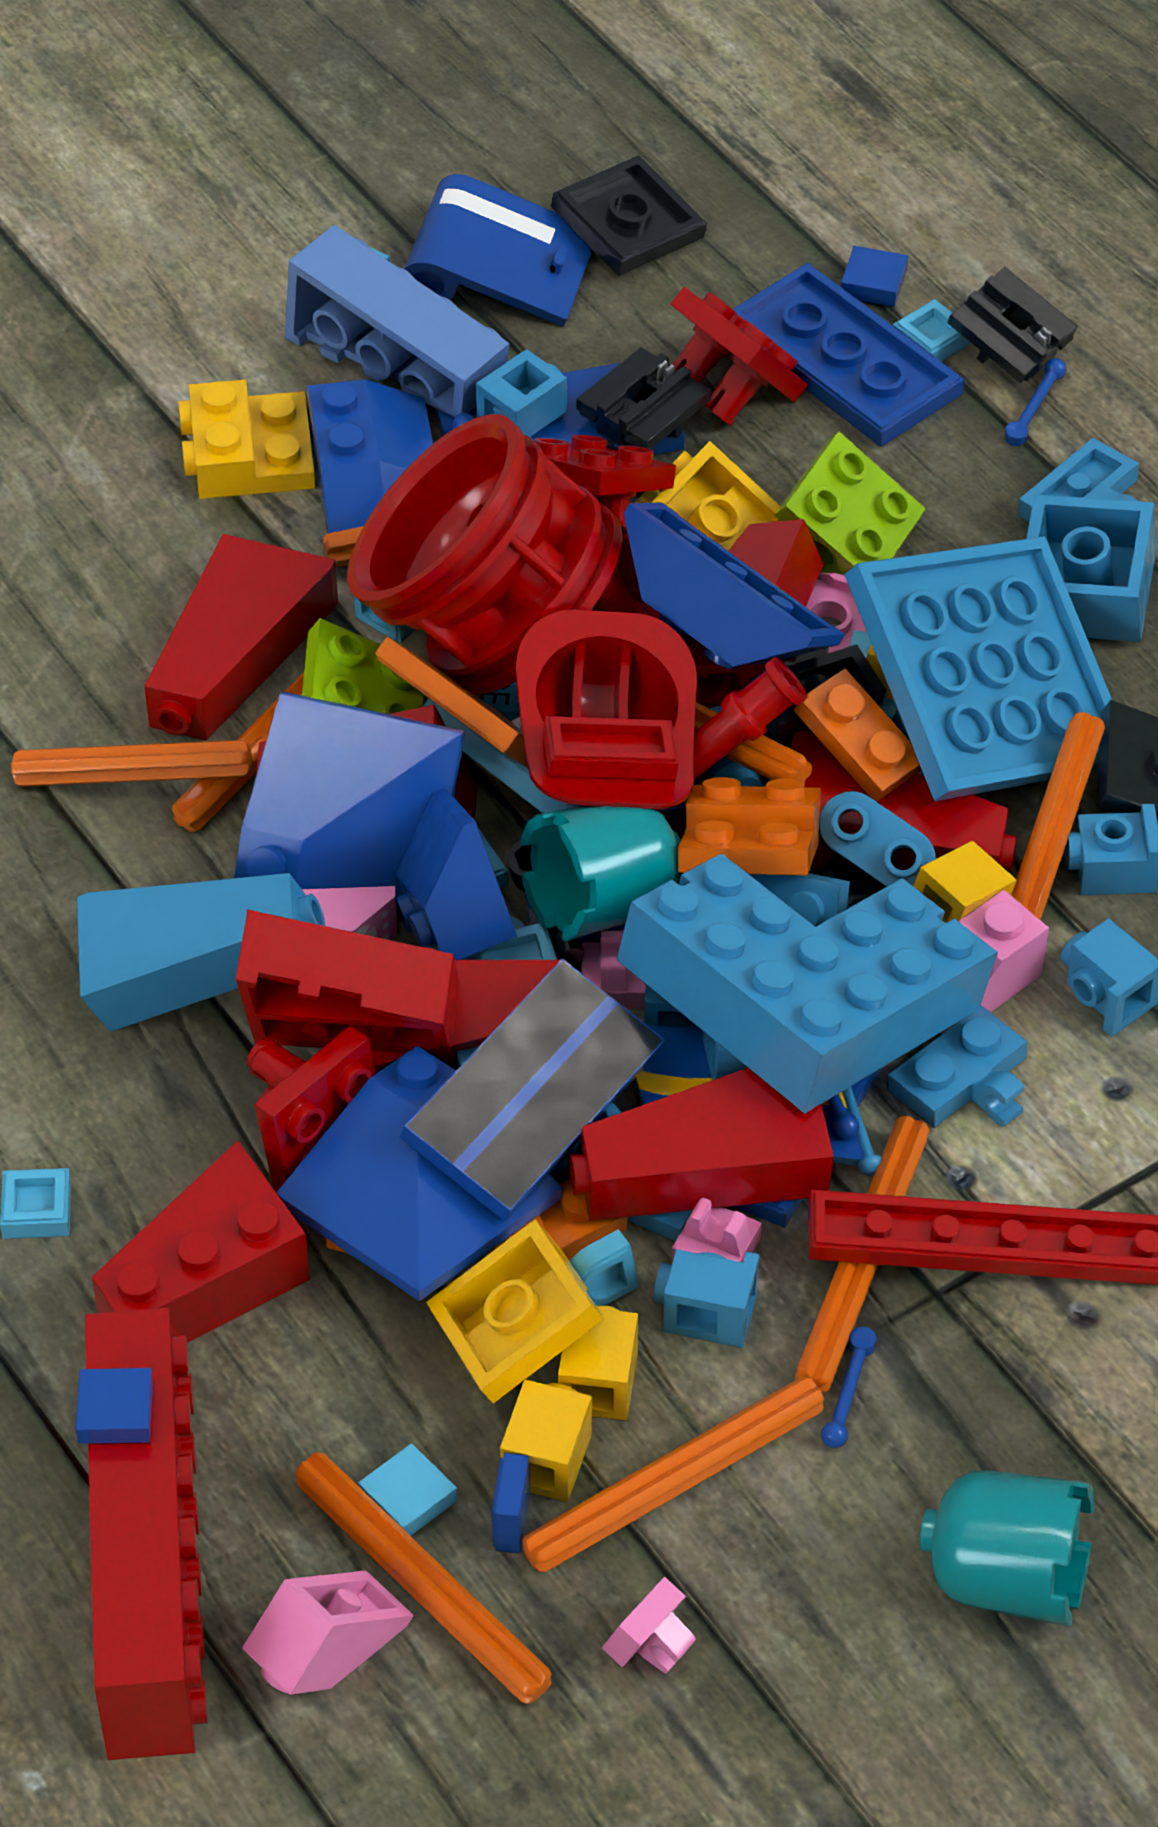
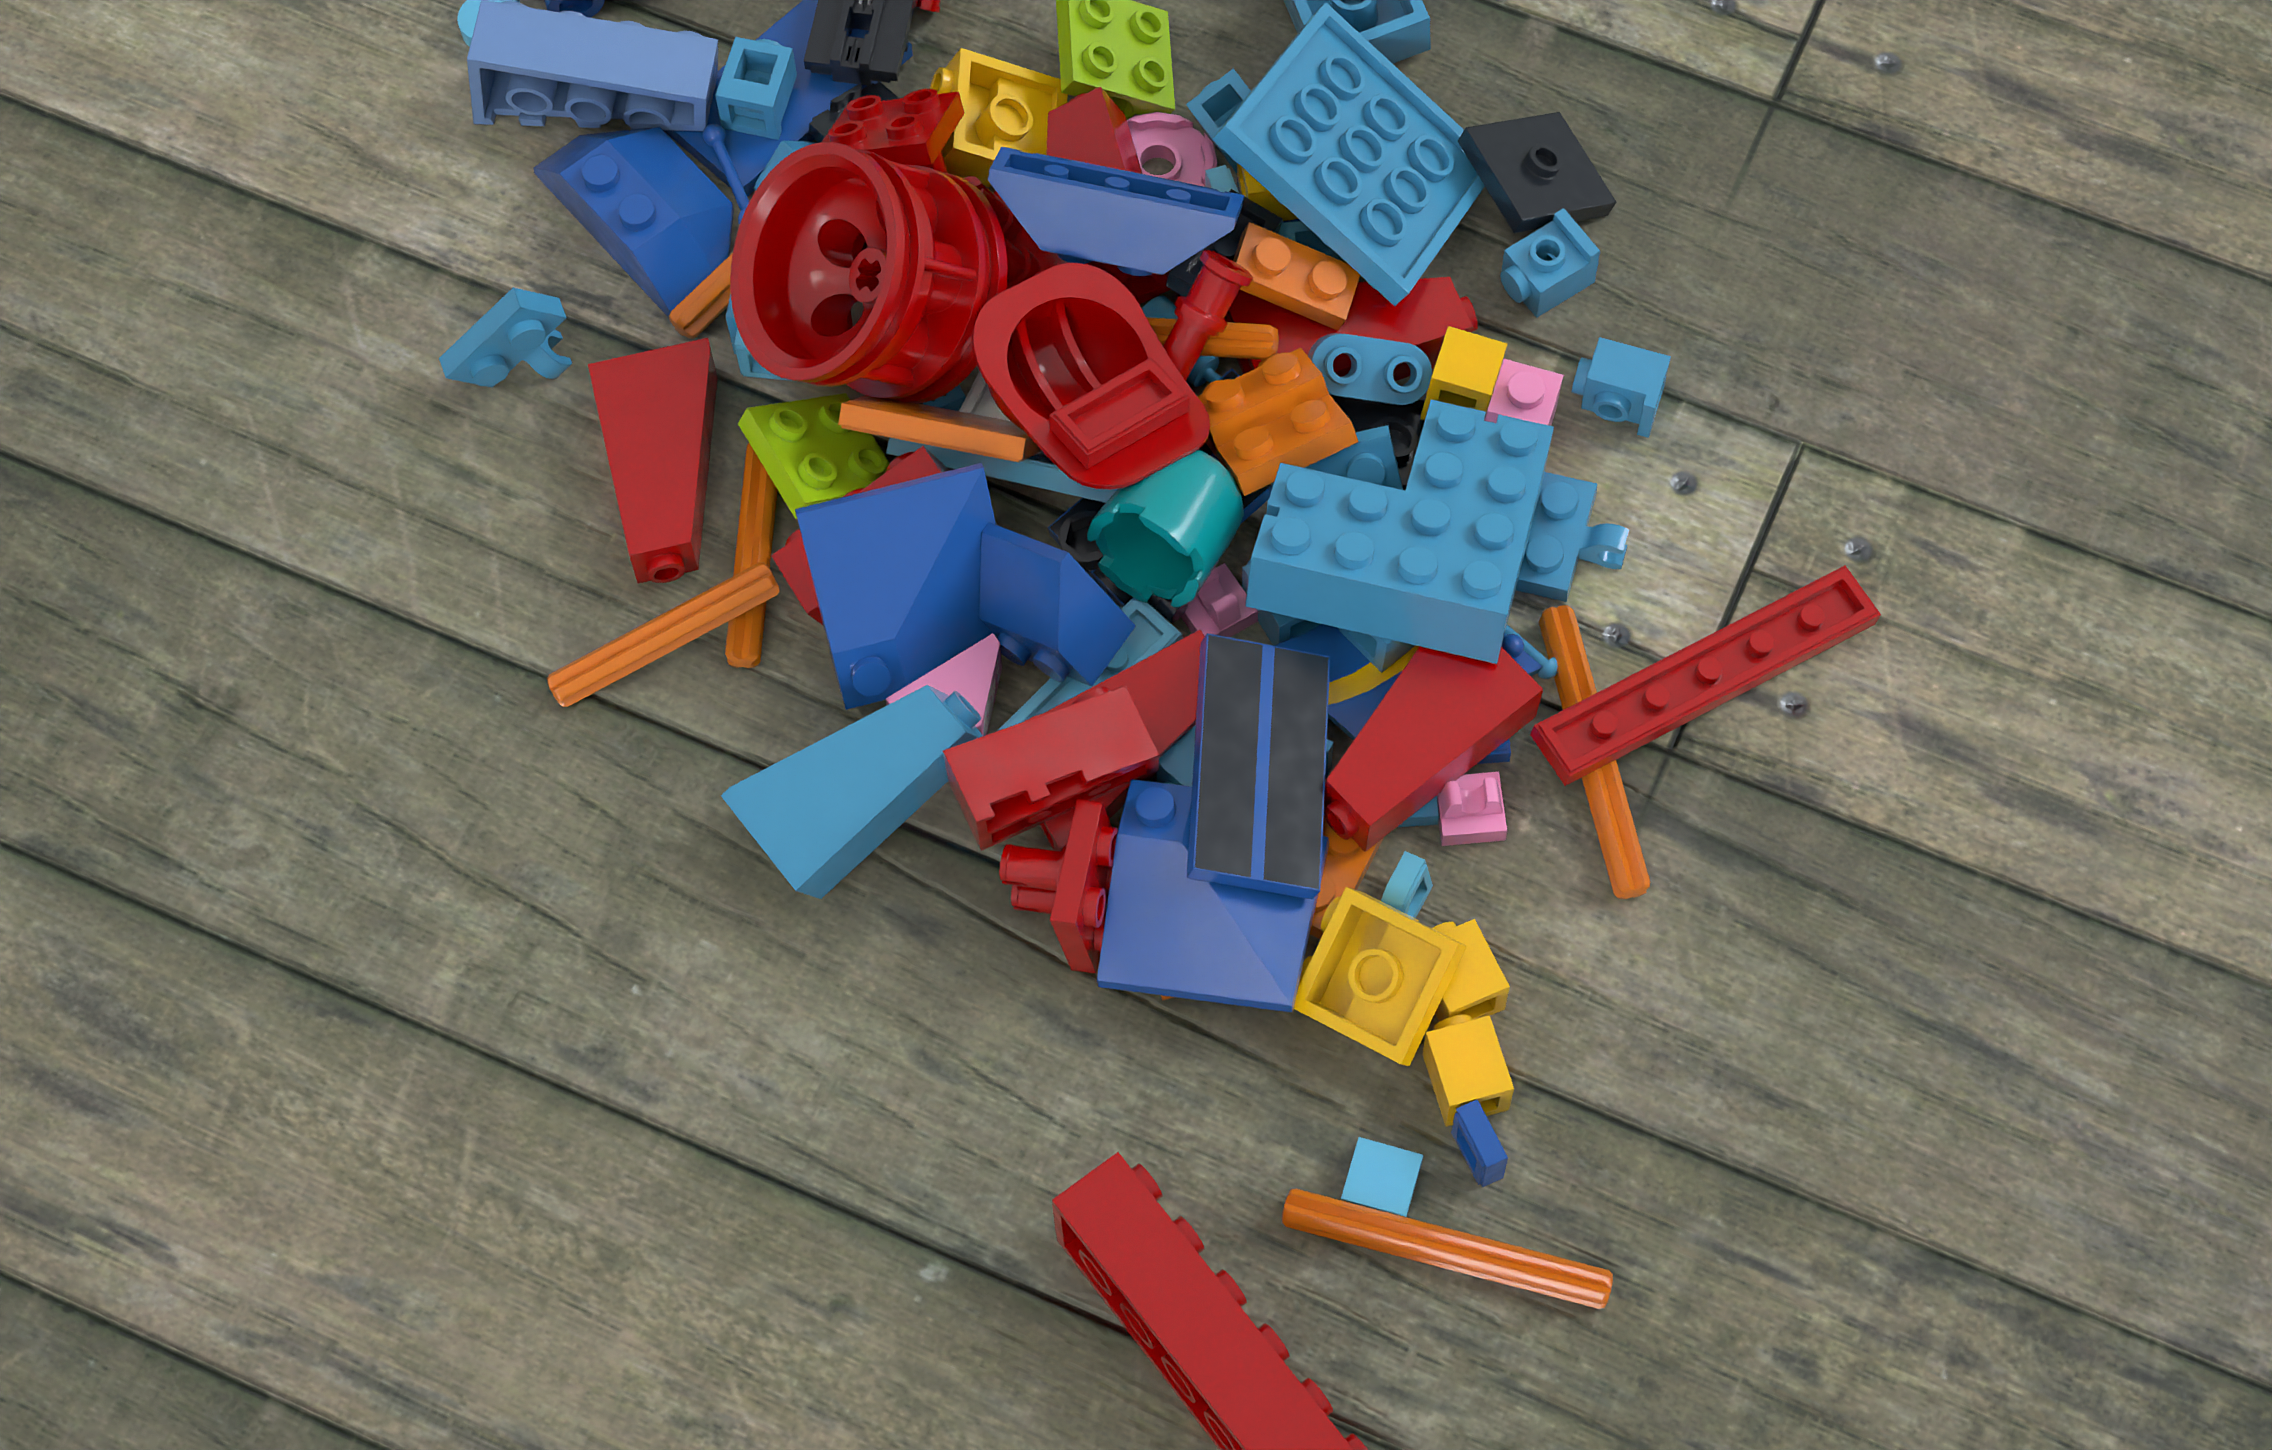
camera: 30 degrees left, 15 degrees up
medium azure tile [0,1168,72,1239] -> none
blue tile [76,1368,153,1444] -> none
red wedge [92,1140,310,1343] -> none
yellow plate [178,379,315,499] -> none
bright pink slope [242,1570,414,1695] -> none
orange axle [522,1376,824,1572] -> none
bright pink tile [602,1577,696,1674] -> none
dark azure brick [653,1249,760,1348] -> none
blue hinge [821,1327,876,1448] -> none
teal cylinder [920,1470,1094,1627] -> none
orange axle [1011,712,1105,921] -> none
none -> dark azure plate [439,287,572,388]

